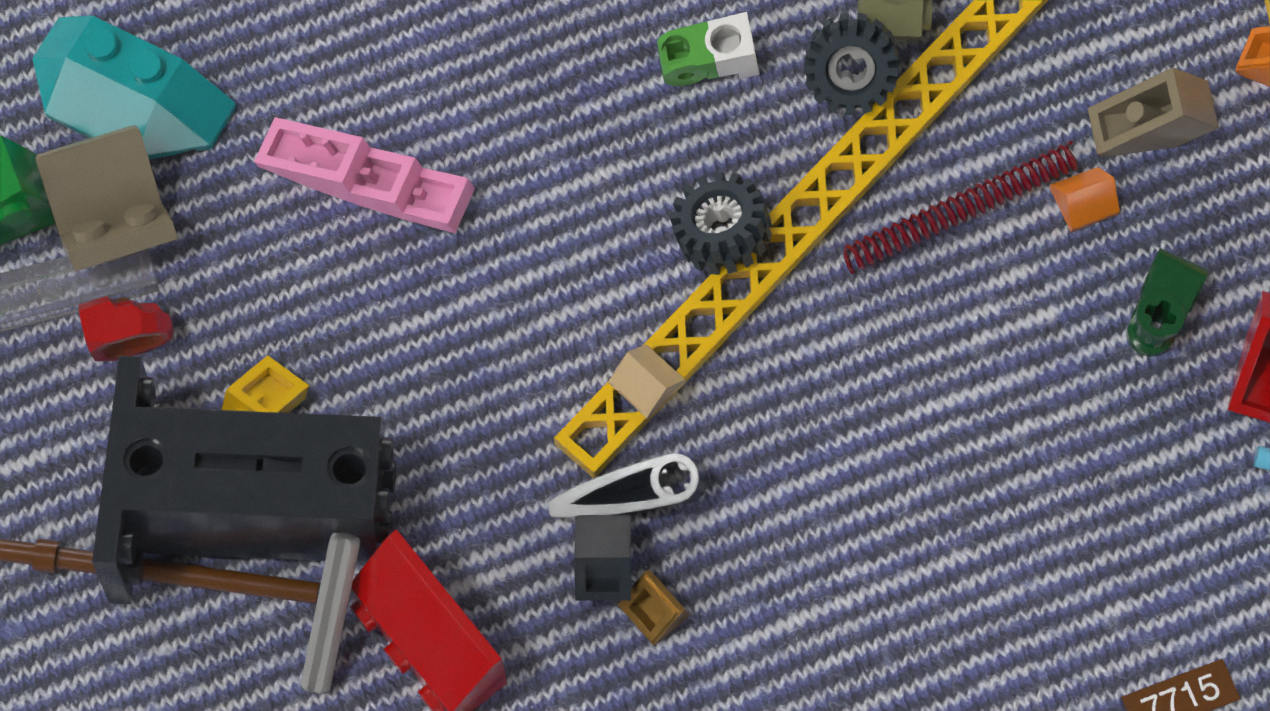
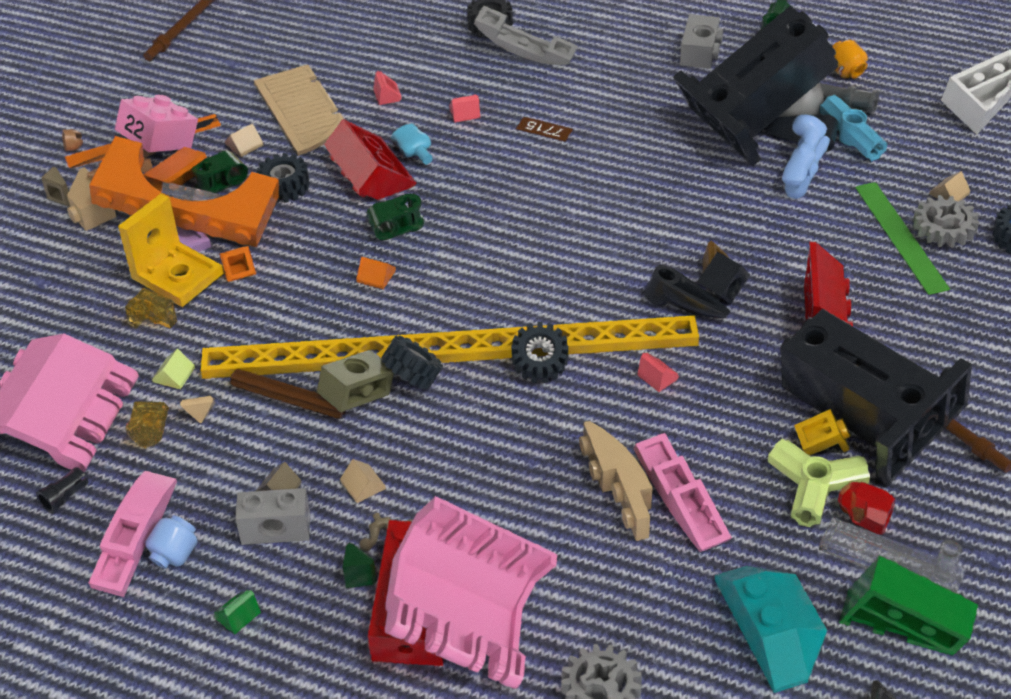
camera: 135 degrees left, 25 degrees down
dark tan bracket [35,125,178,272] -> none
light grey axle [301,533,360,694] -> none
tan slope [609,344,685,419] -> none
leg [657,12,760,86] -> none
dark red piece [843,141,1078,274] -> none
dark tan slope [1087,67,1219,157] -> none
none -> tan slope [579,421,652,541]
none -> coral slope [637,352,679,392]
none -> yellowish green piece [768,439,870,527]

